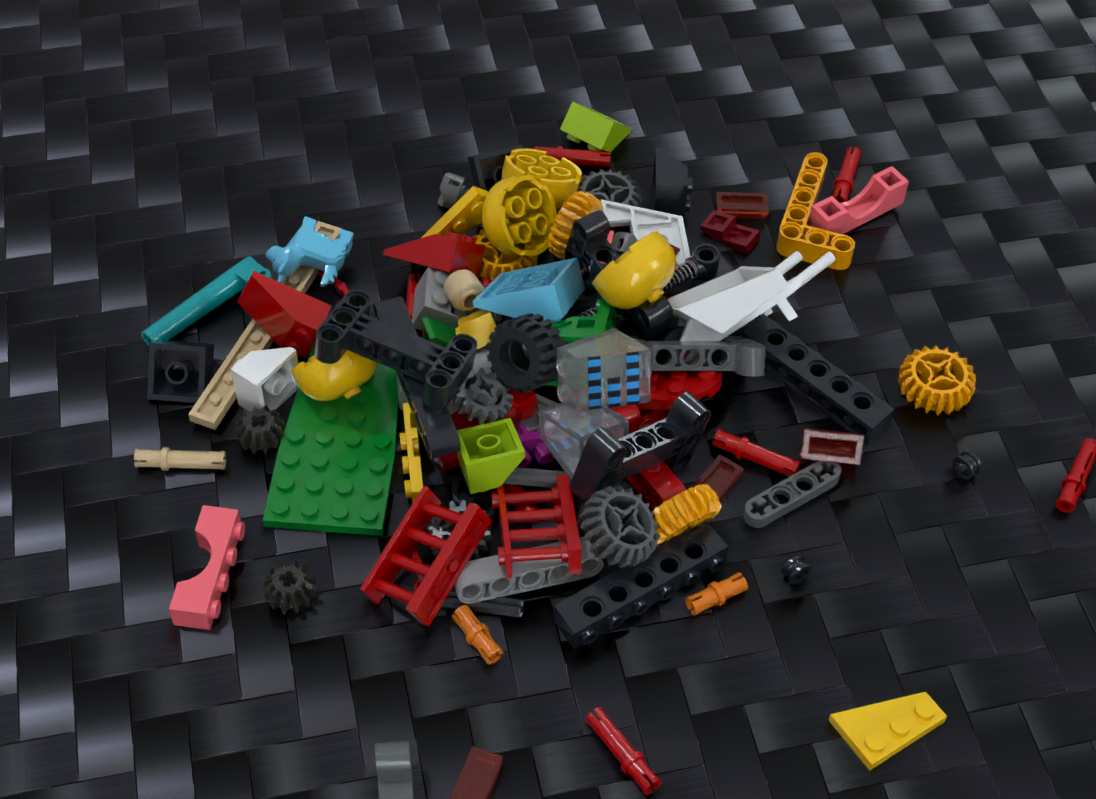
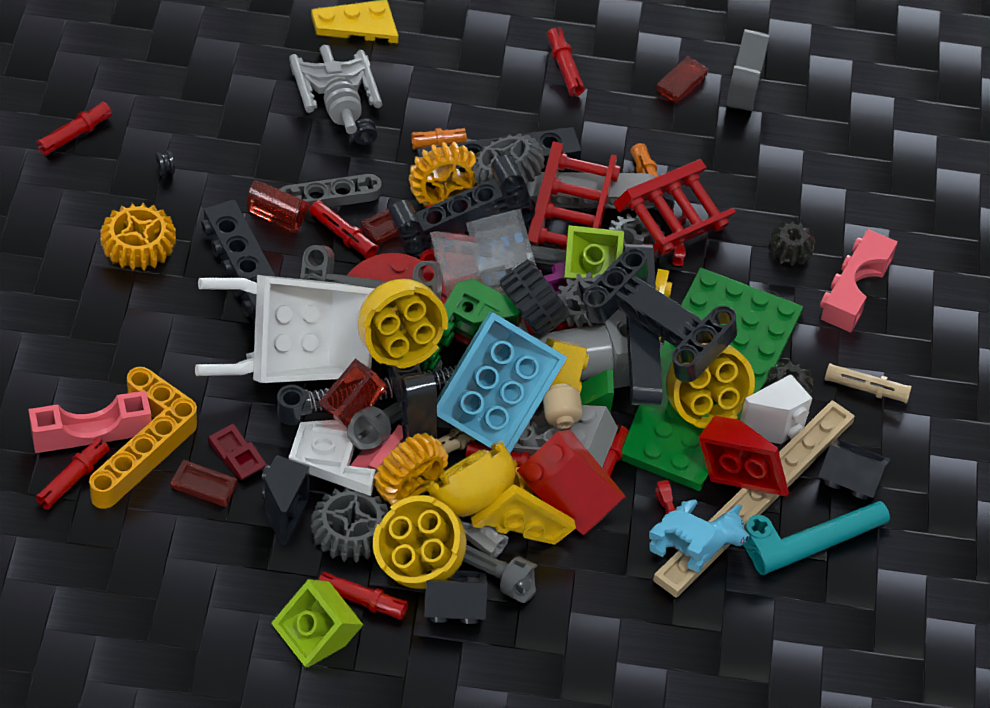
camera: 165 degrees left, 0 degrees up
none -> light grey bar [289,45,382,134]

